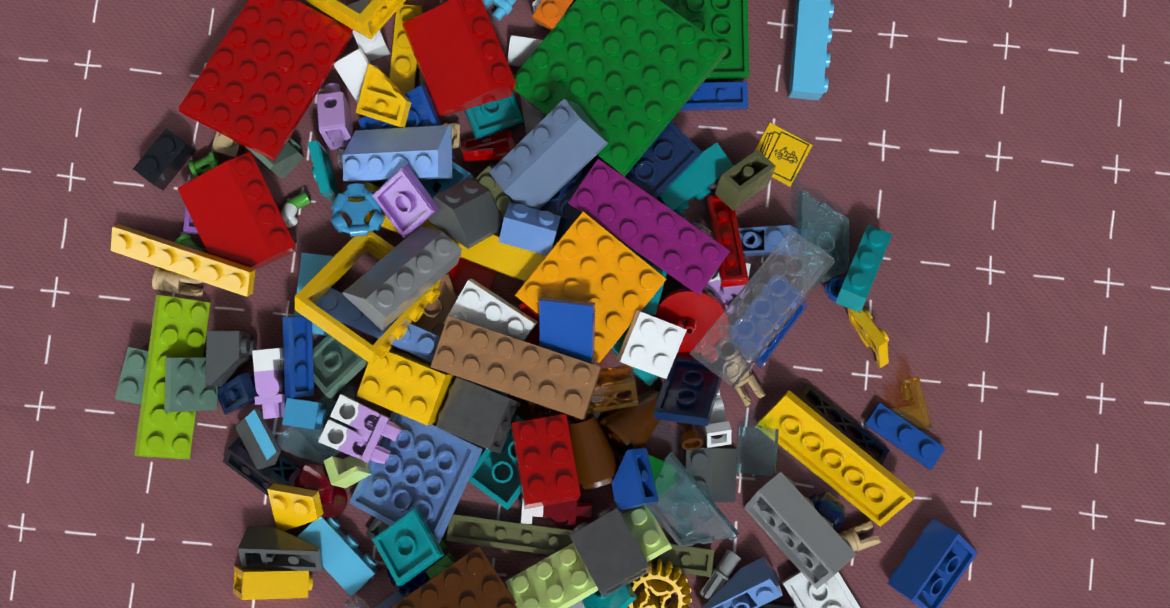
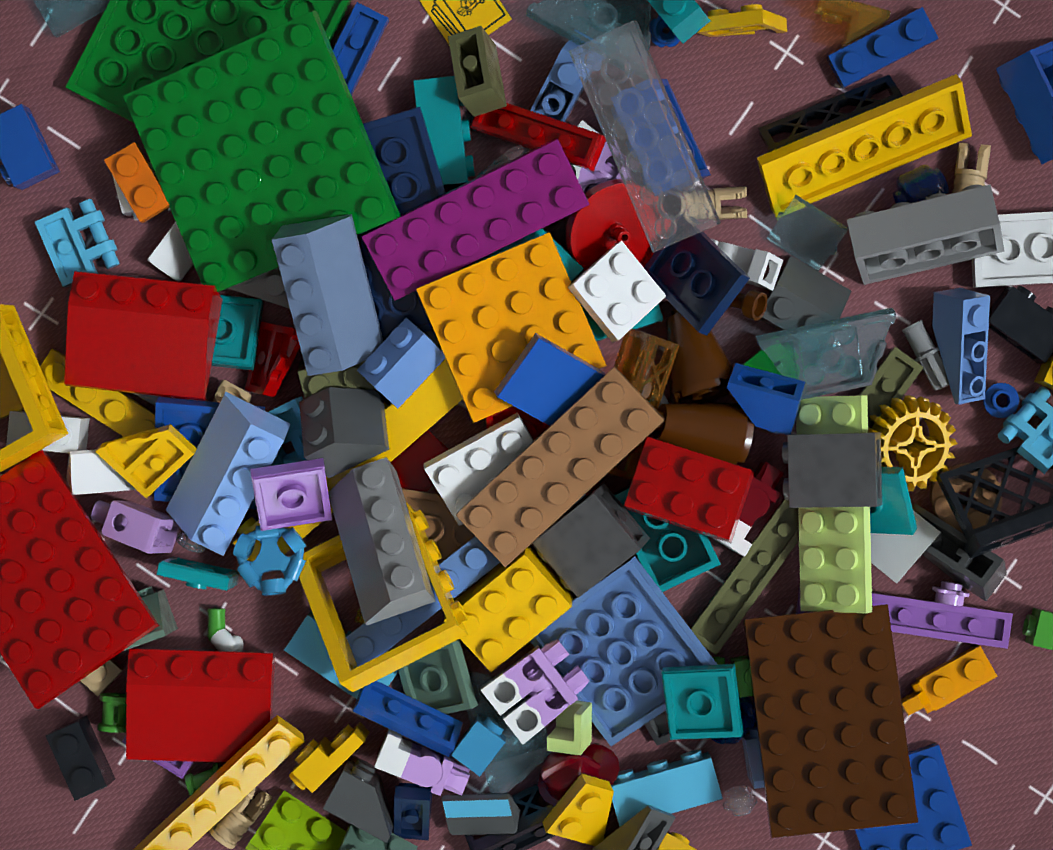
camera: 65 degrees left, 5 degrees up
none -> yellow plate [289,722,369,793]

